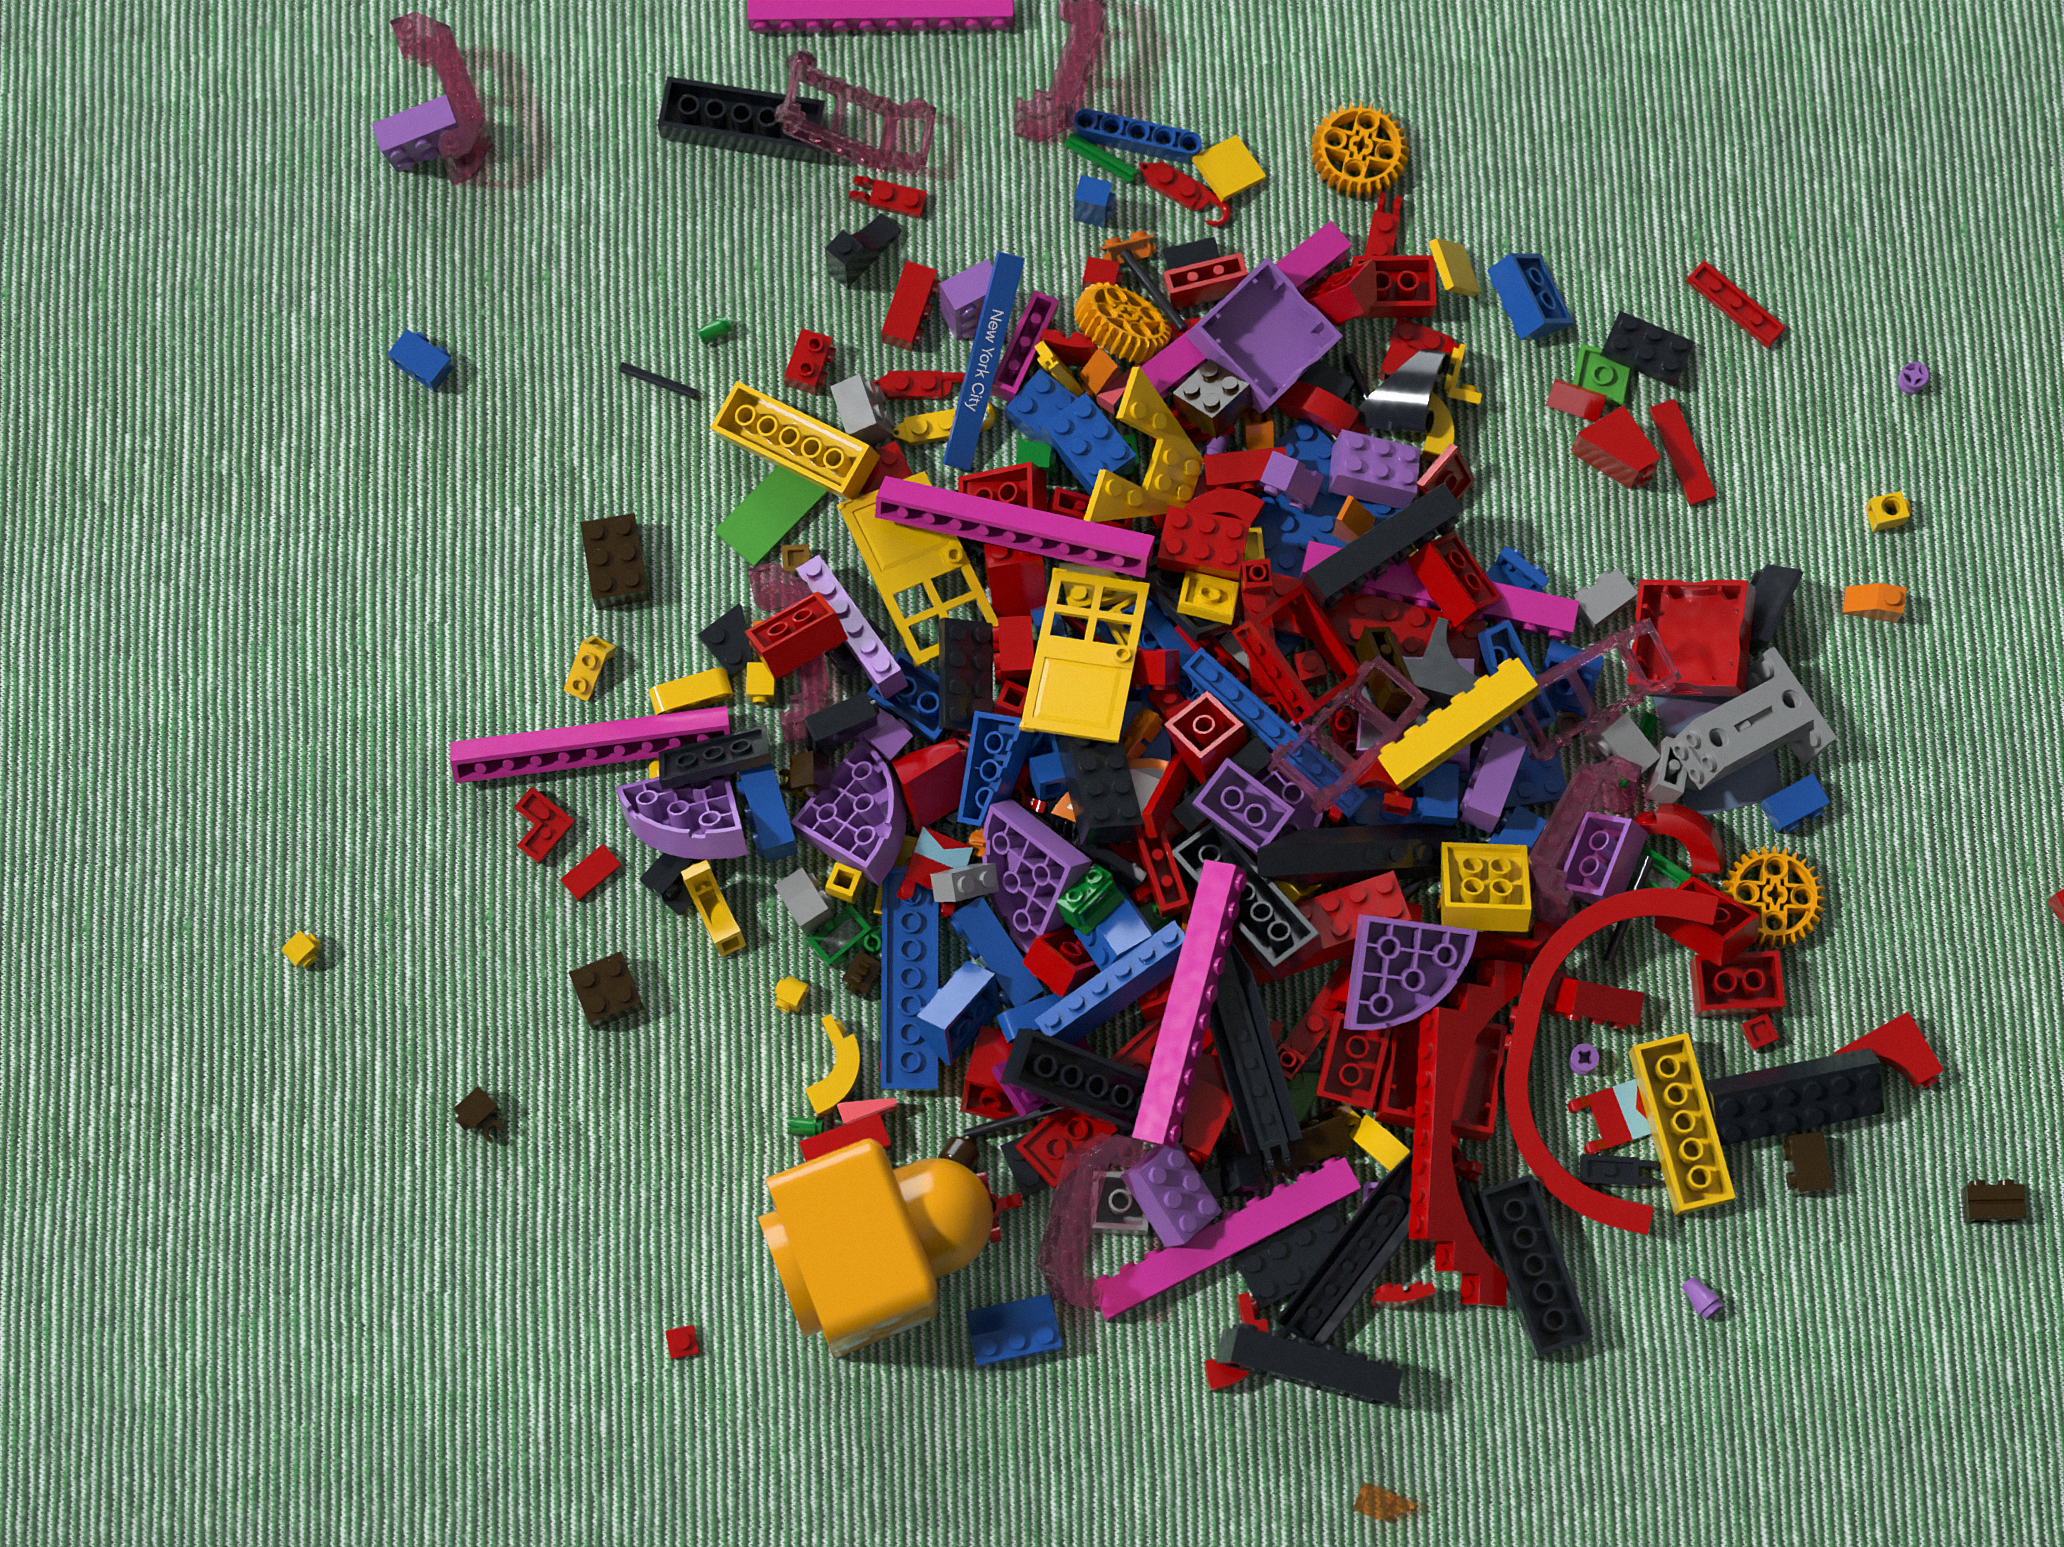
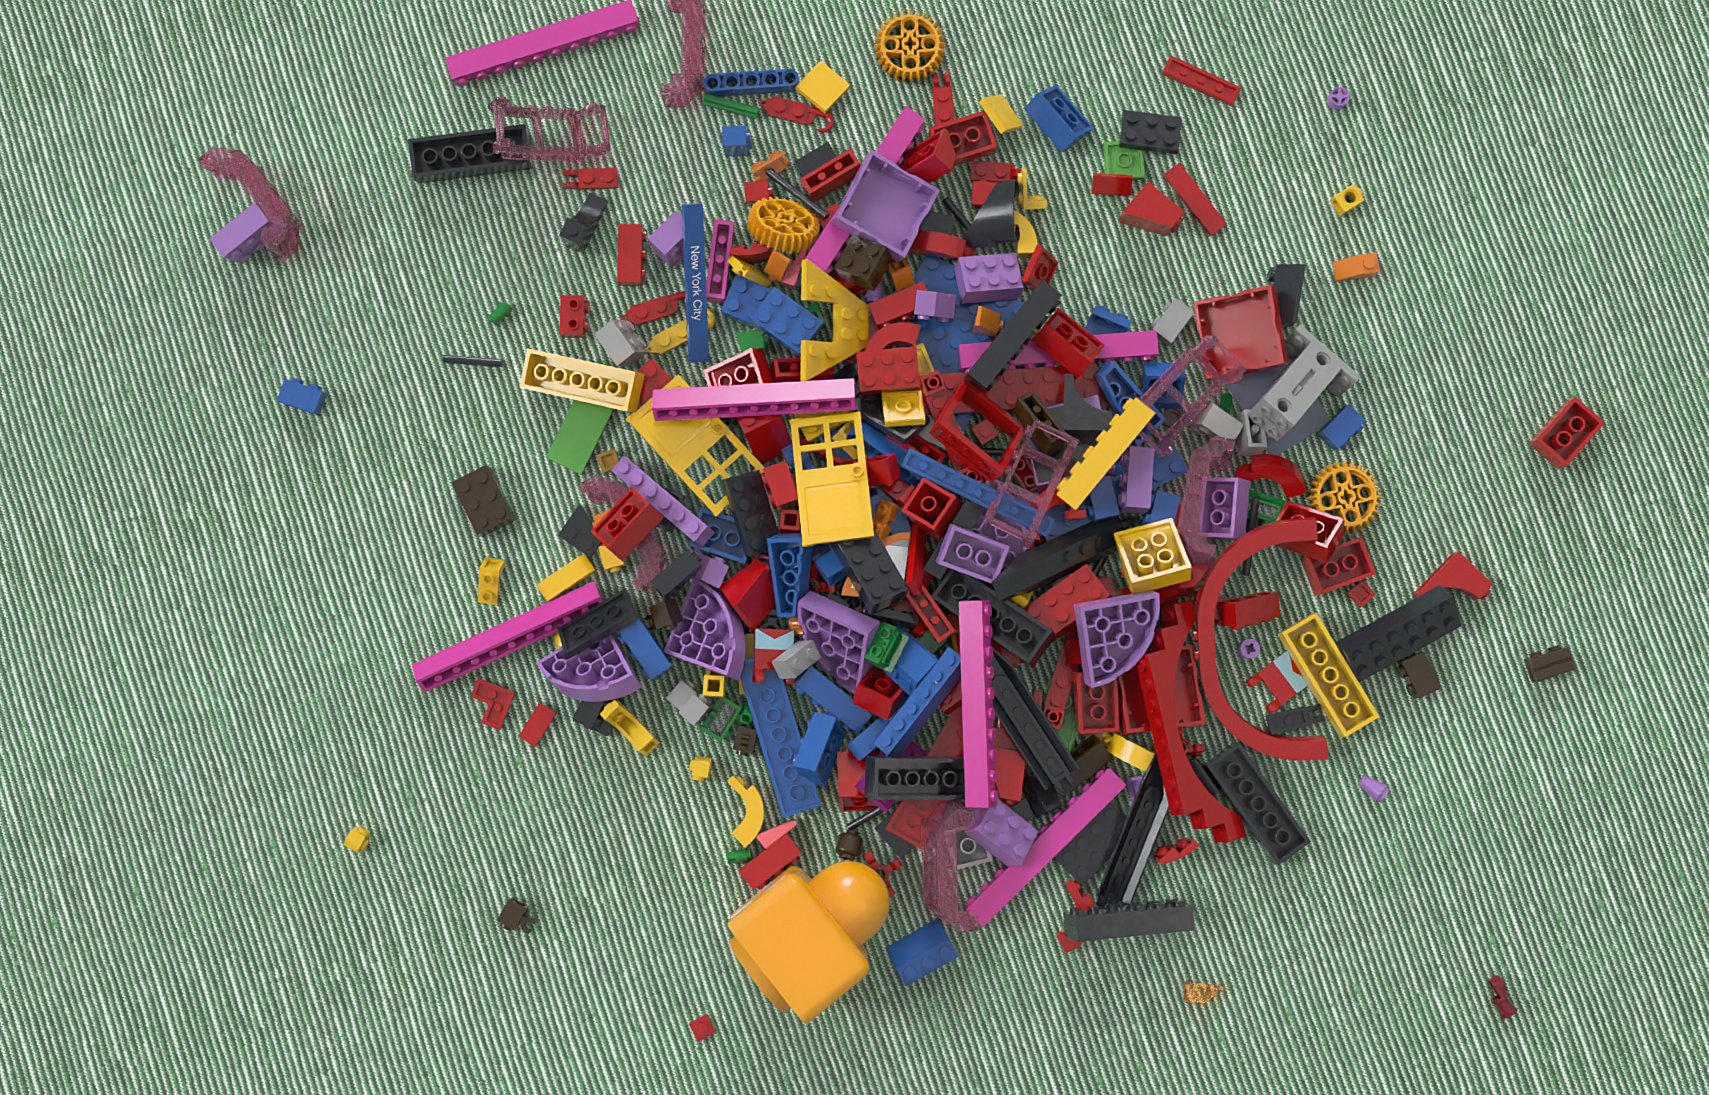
camera: 15 degrees left, 10 degrees up
dark brown brick [568,951,645,1030] -> none

